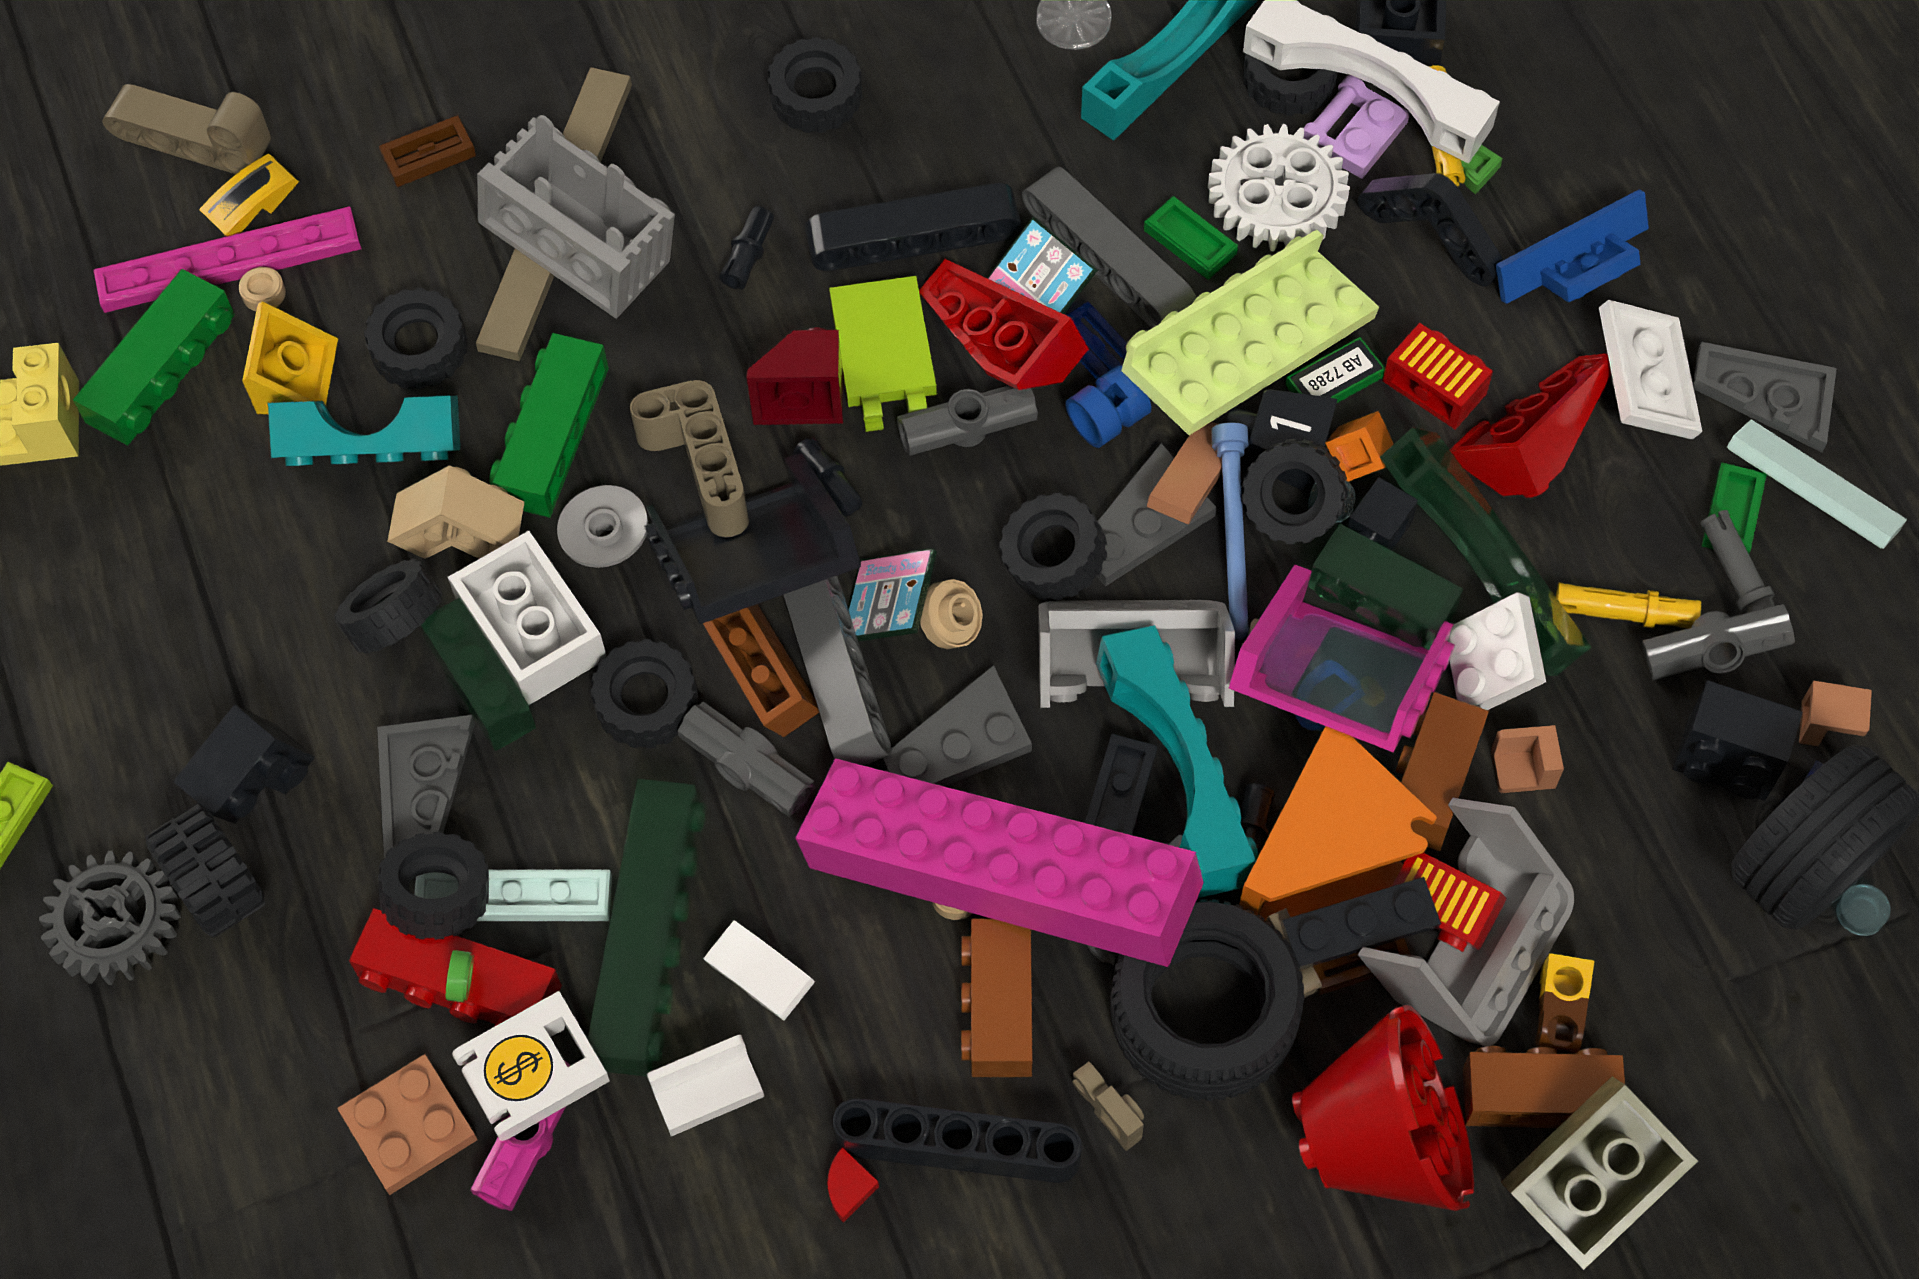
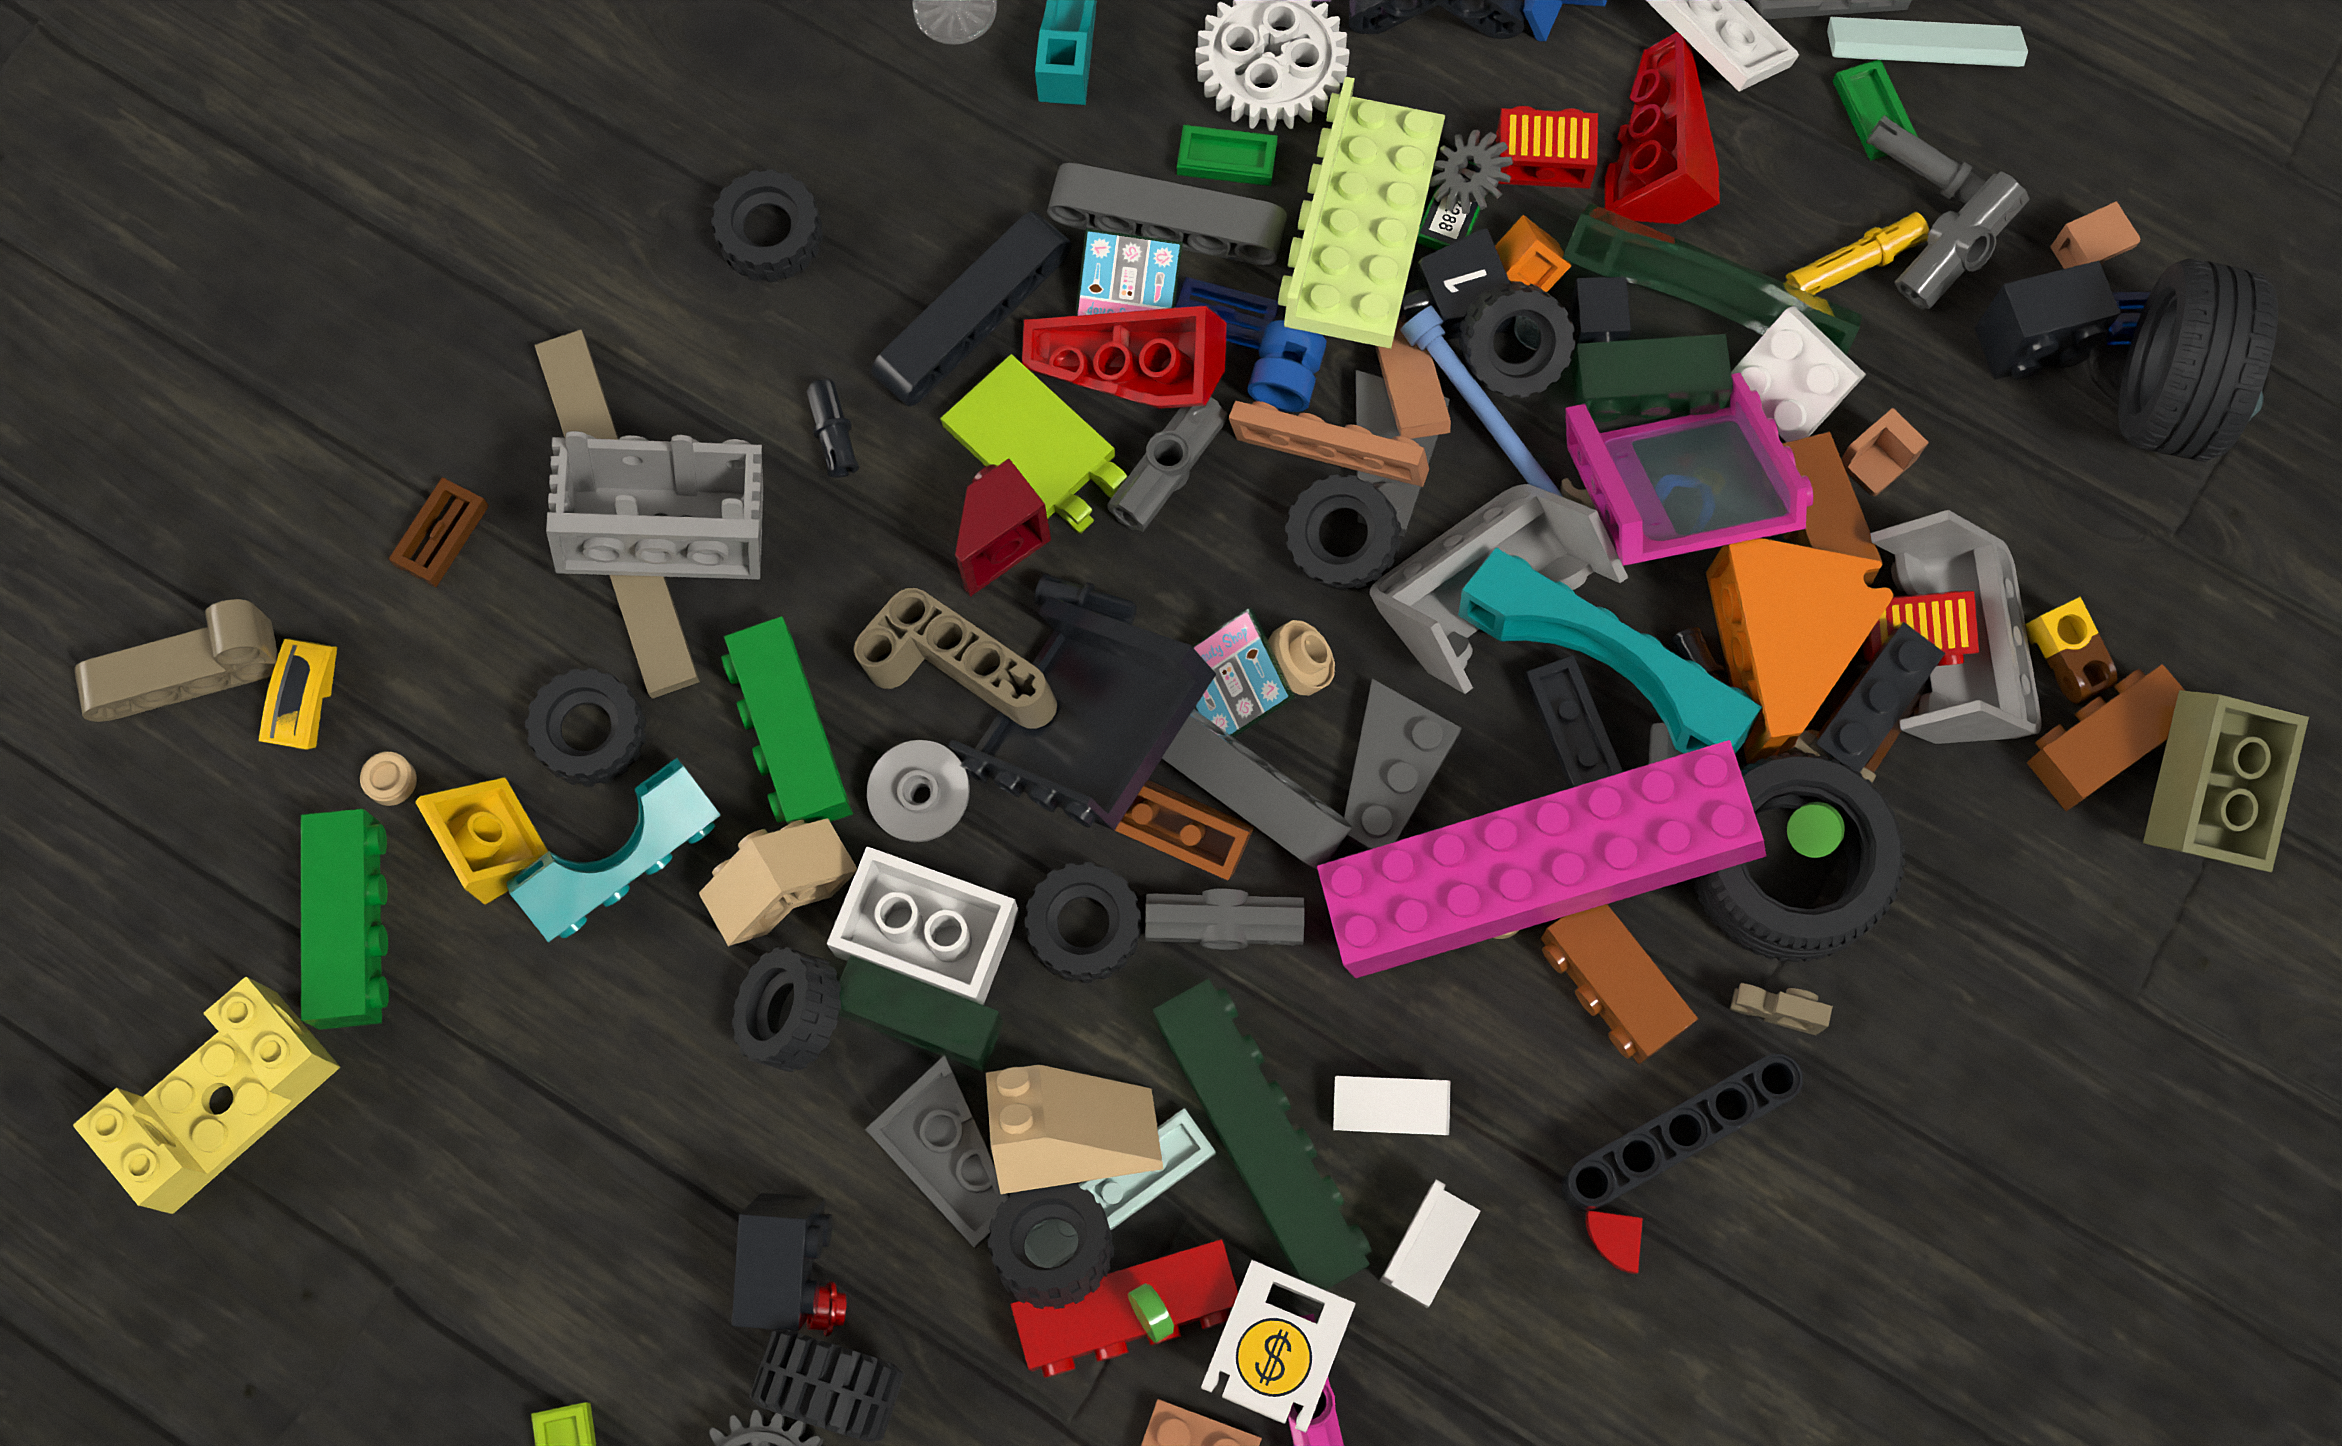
camera: 35 degrees left, 10 degrees up
dark pink tile [93,206,361,313] -> none
red cone [1292,1005,1474,1211] -> none
none -> red plate [807,1281,846,1337]
none -> tan slope [986,1065,1163,1194]
none -> nougat plate [1229,401,1429,487]
none -> dark grey gear [1429,130,1513,214]
none -> bright green tile [1787,802,1845,858]

